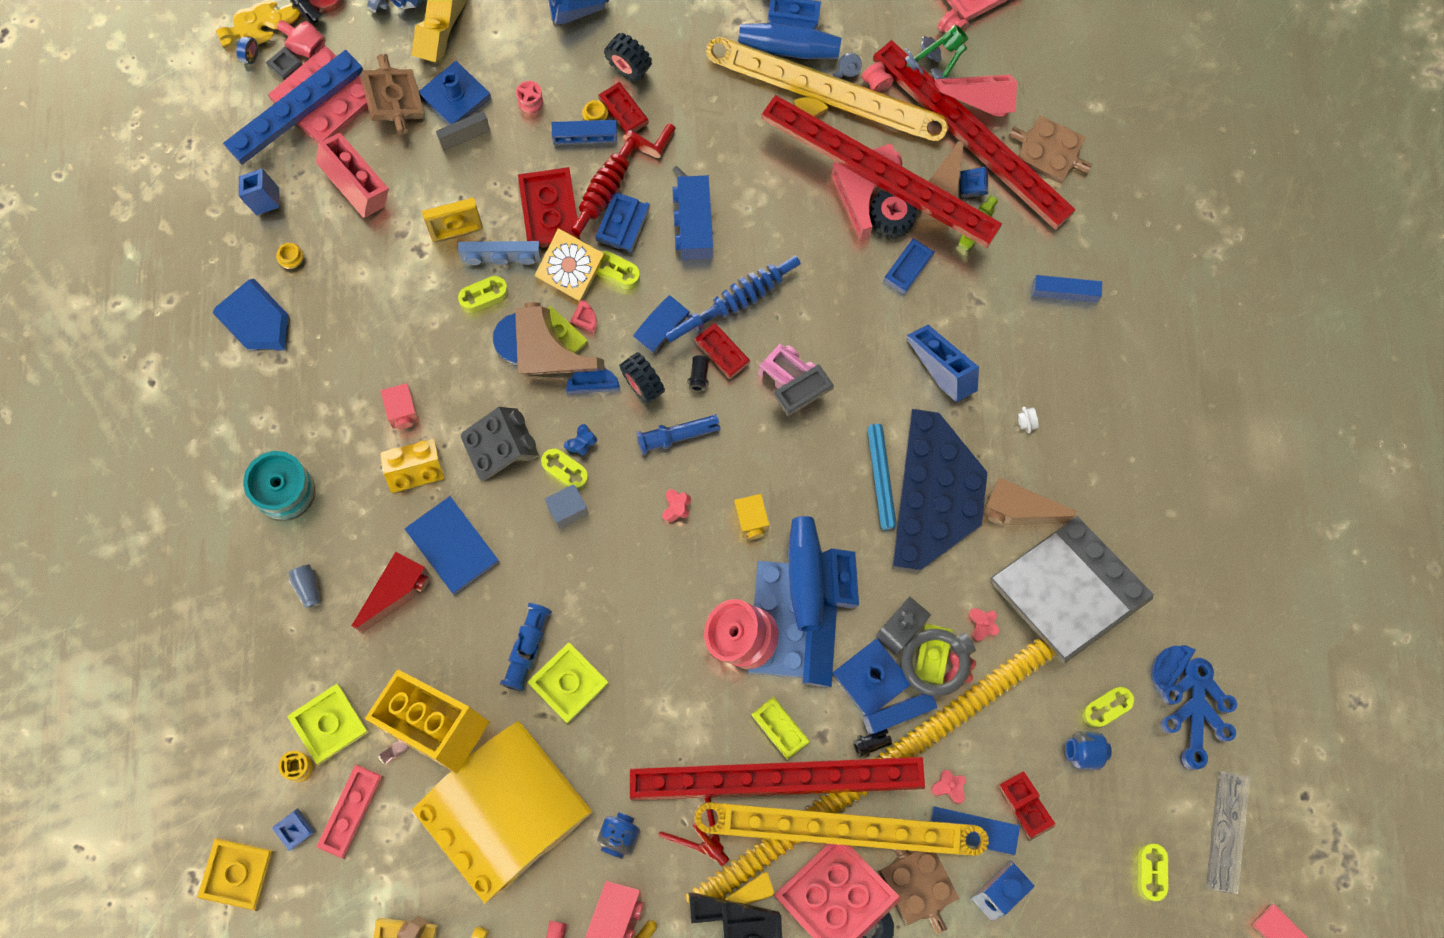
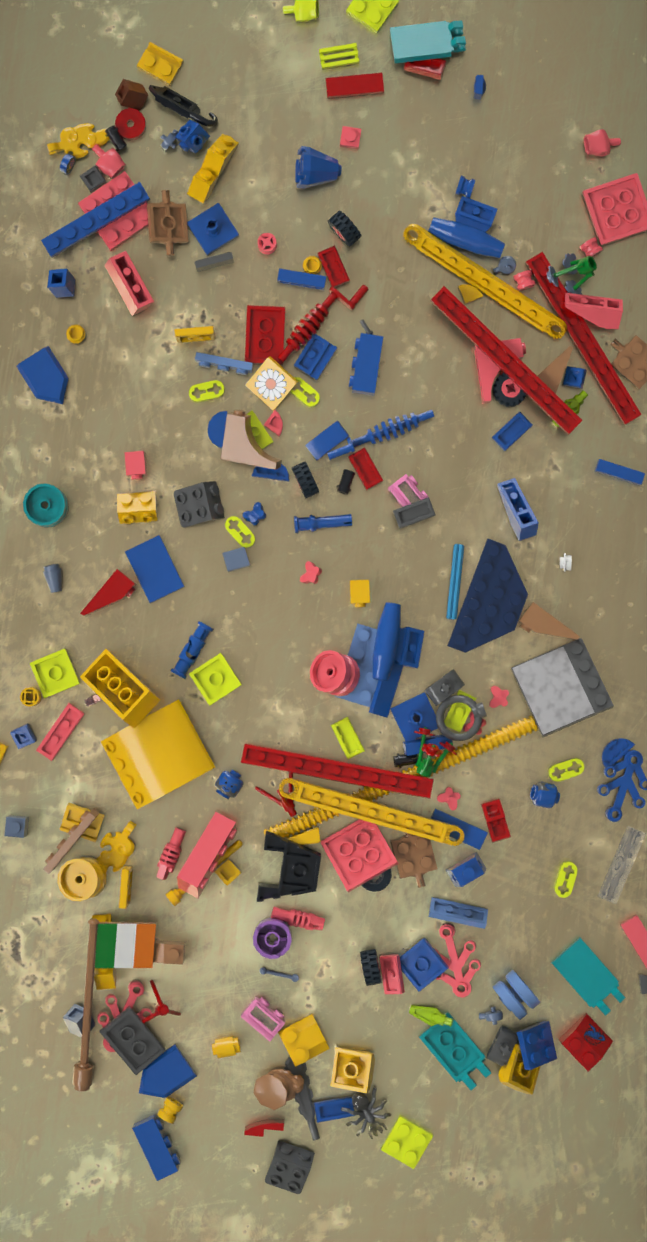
camera: 15 degrees right, 15 degrees up
none -> plant [414,727,457,777]

